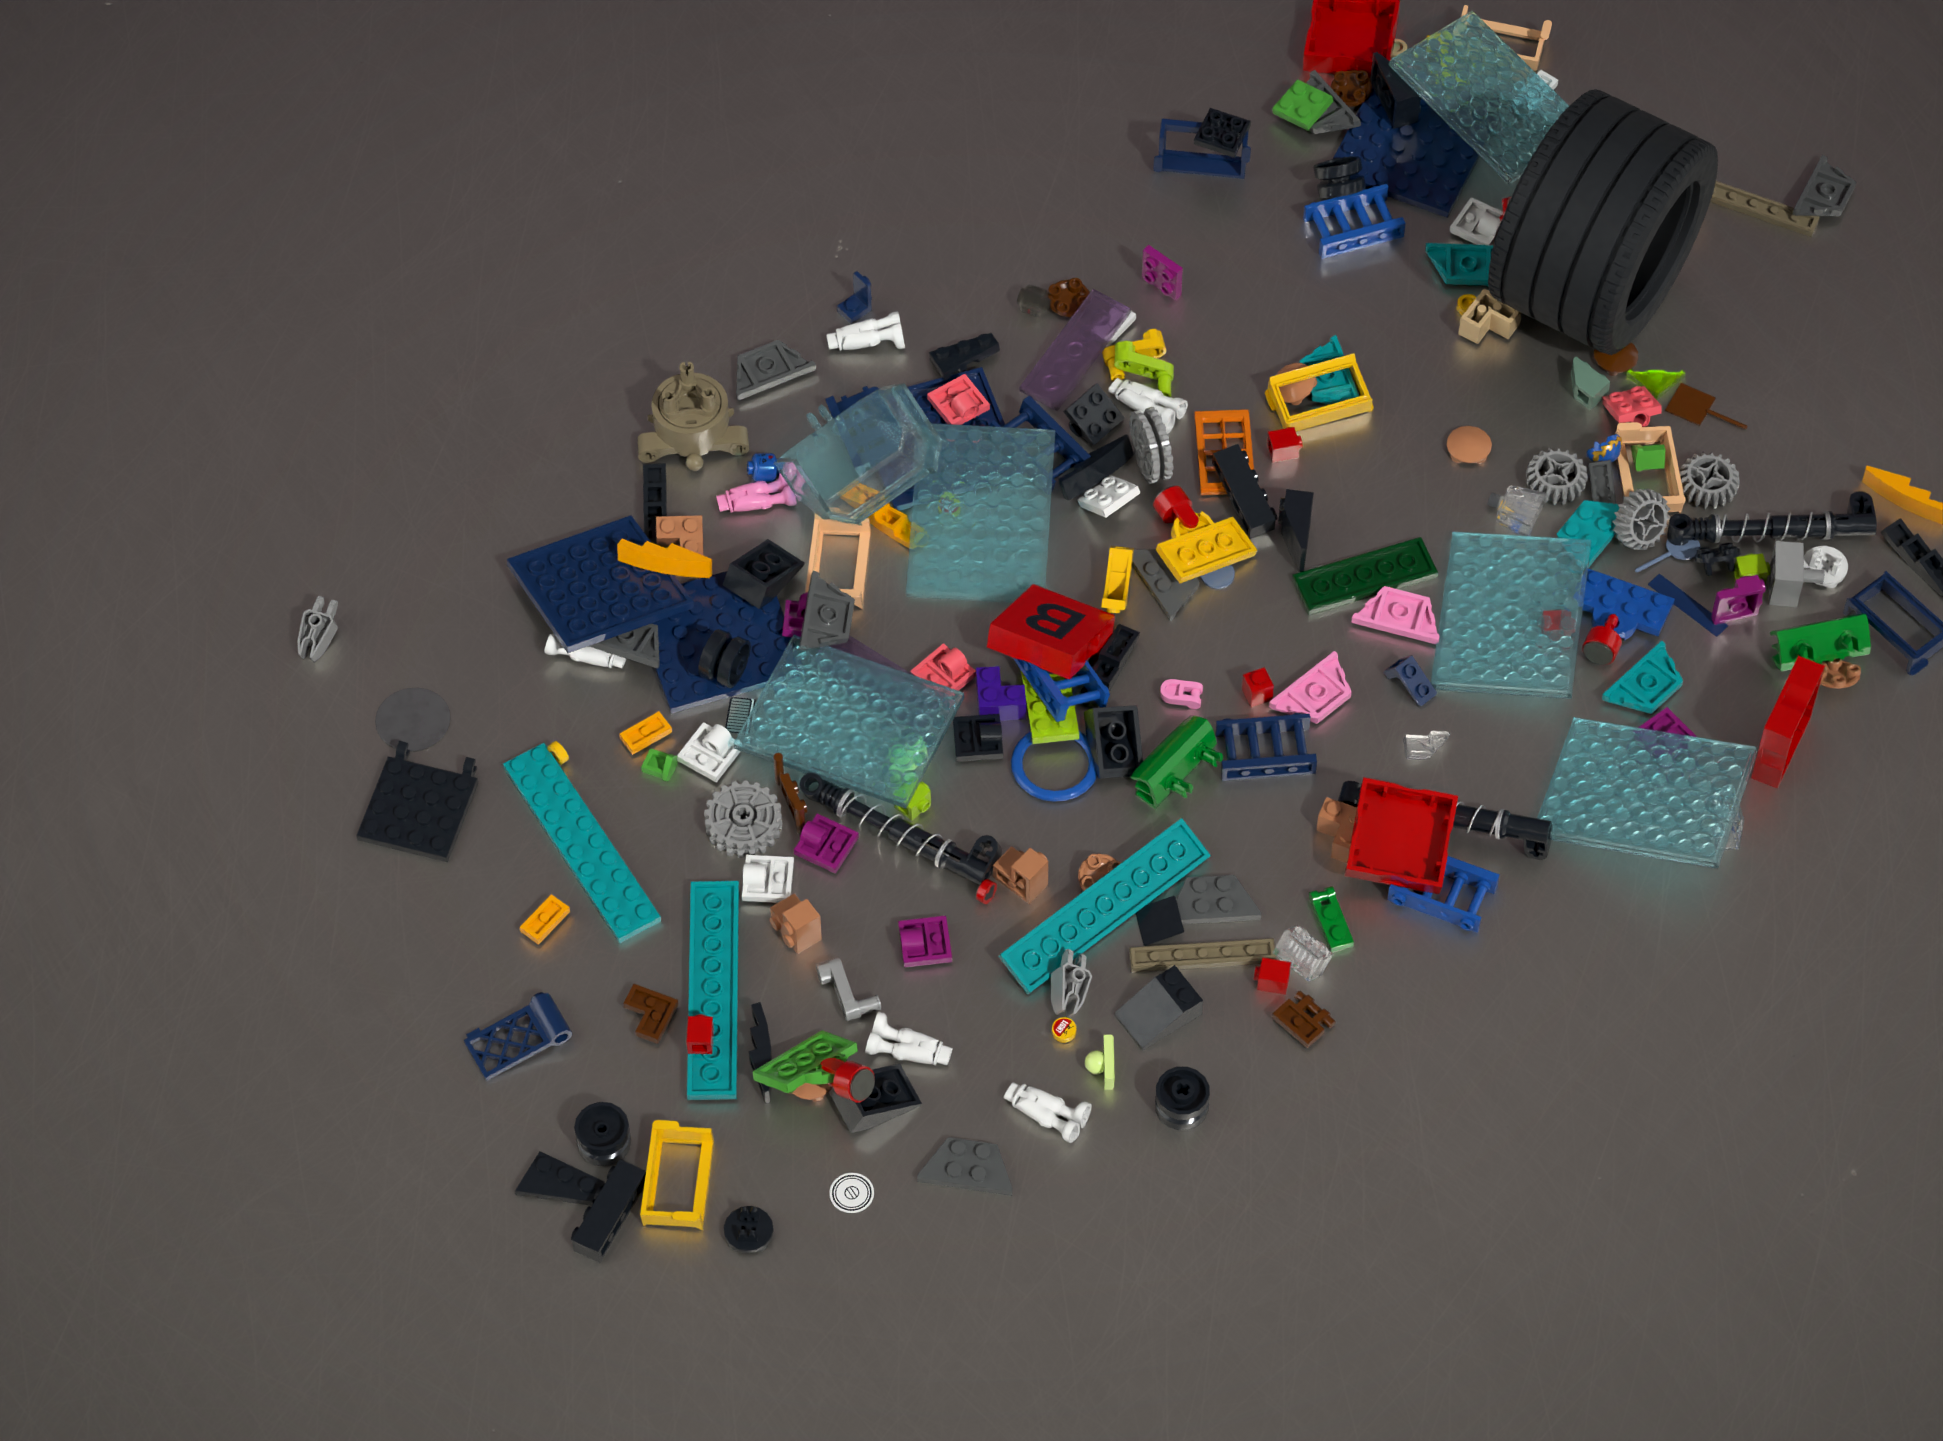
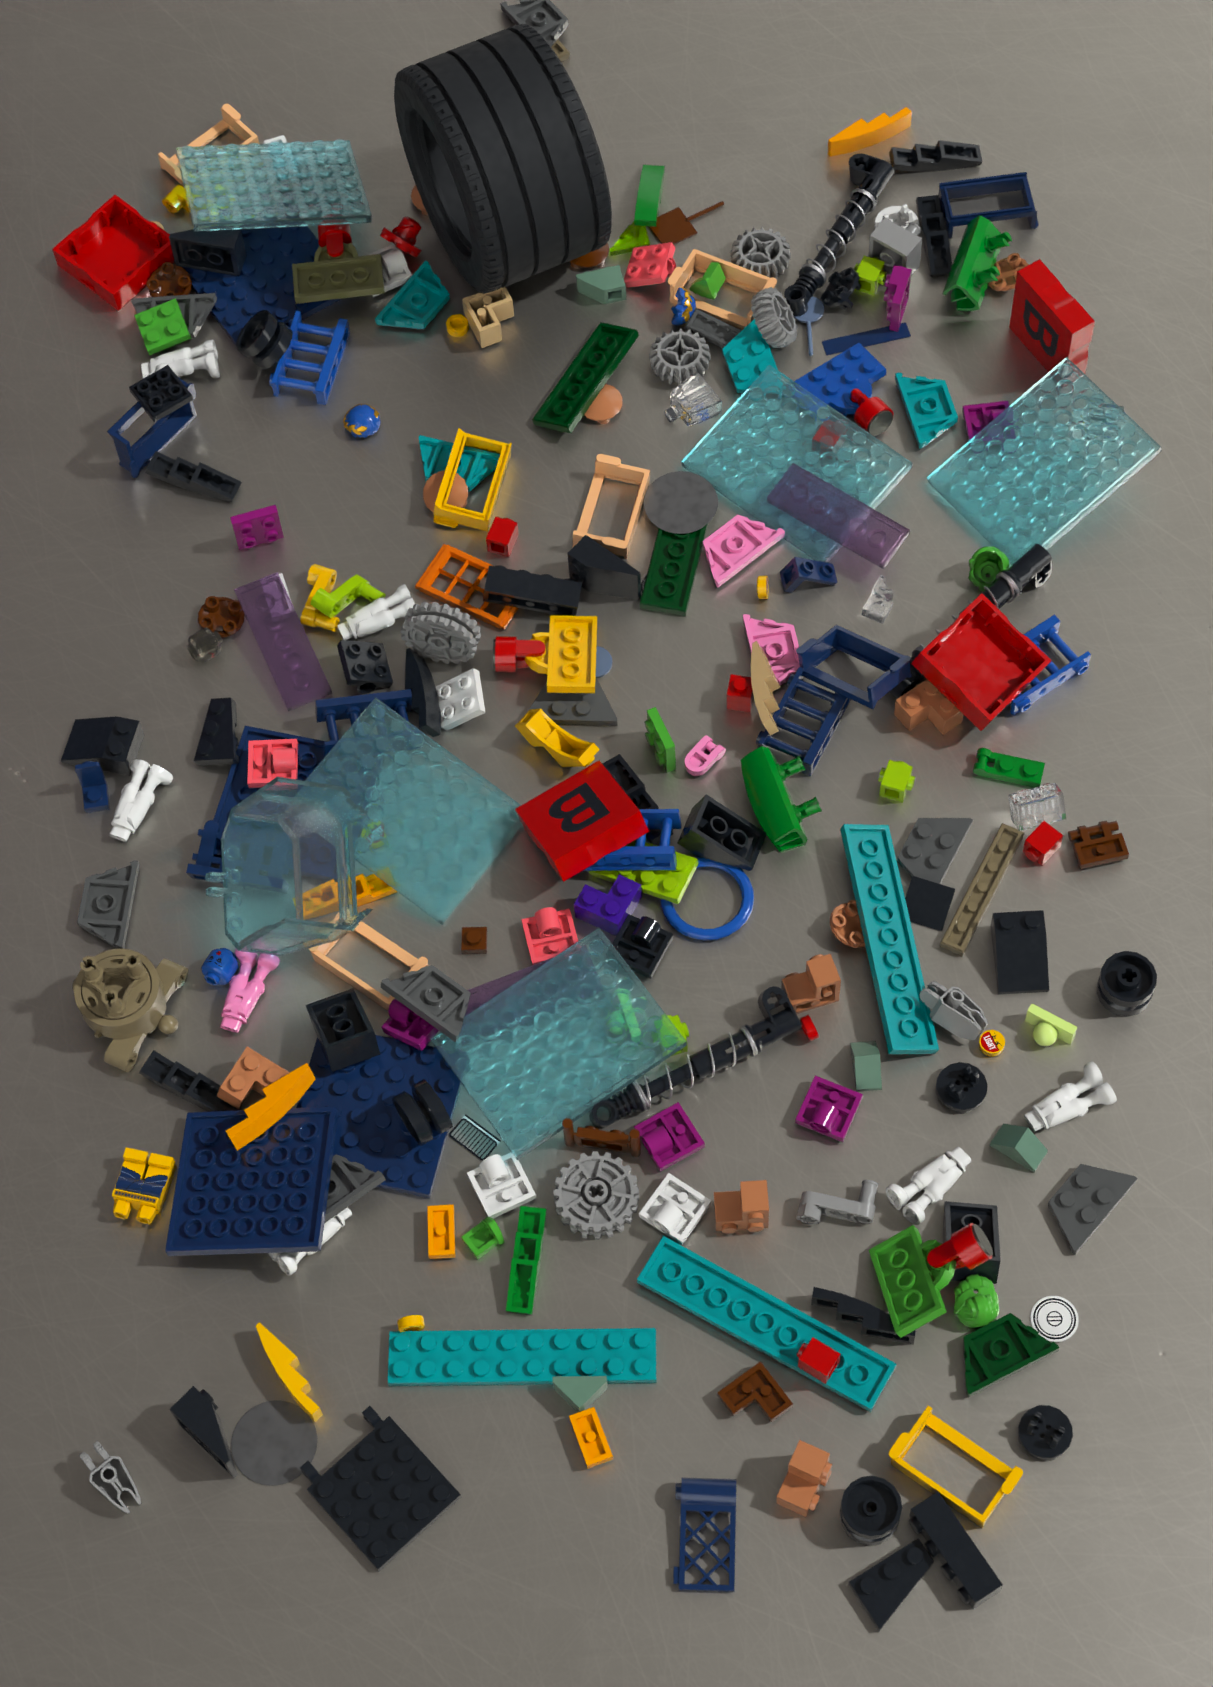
camera: 55 degrees left, 5 degrees up
none -> black slope [61,716,144,776]
none -> yellow hips [112,1148,177,1225]
none -> white piece [141,339,220,379]
none -> black slope [145,451,242,502]
none -> black slope [170,1386,238,1478]
none -> yellow slope [256,1322,323,1422]
none -> olive plate [292,216,385,304]
none -> blue hair [343,404,381,438]
none -> reddish brown plate [461,927,487,954]
none -> green slope [506,1206,547,1314]
none -> dark green tile [532,322,639,433]
none -> sand green slope [553,1376,608,1413]
none -> light nougat piece [573,454,650,559]
none -> green slope [634,165,665,227]
none -> flat silver sticker [644,471,718,534]
none -> bright green plate [644,707,676,773]
none -> tan slope [750,641,781,736]
none -> yellow tile [757,576,769,599]
none -> clear purple tile [767,463,910,569]
none -> nougat brick [776,1440,833,1517]
none -> dark blue piece [796,625,911,710]
none -> sand green slope [850,1041,882,1092]
none -> lime brick [878,760,915,803]
none -> black slope [916,195,952,276]
none -> black plate [935,1062,988,1114]
none -> bright green hair [953,1274,999,1328]
none -> dark green wing [963,1313,1059,1398]
none -> bright green hair [968,546,1009,592]
none -> sand green slope [990,1123,1048,1172]

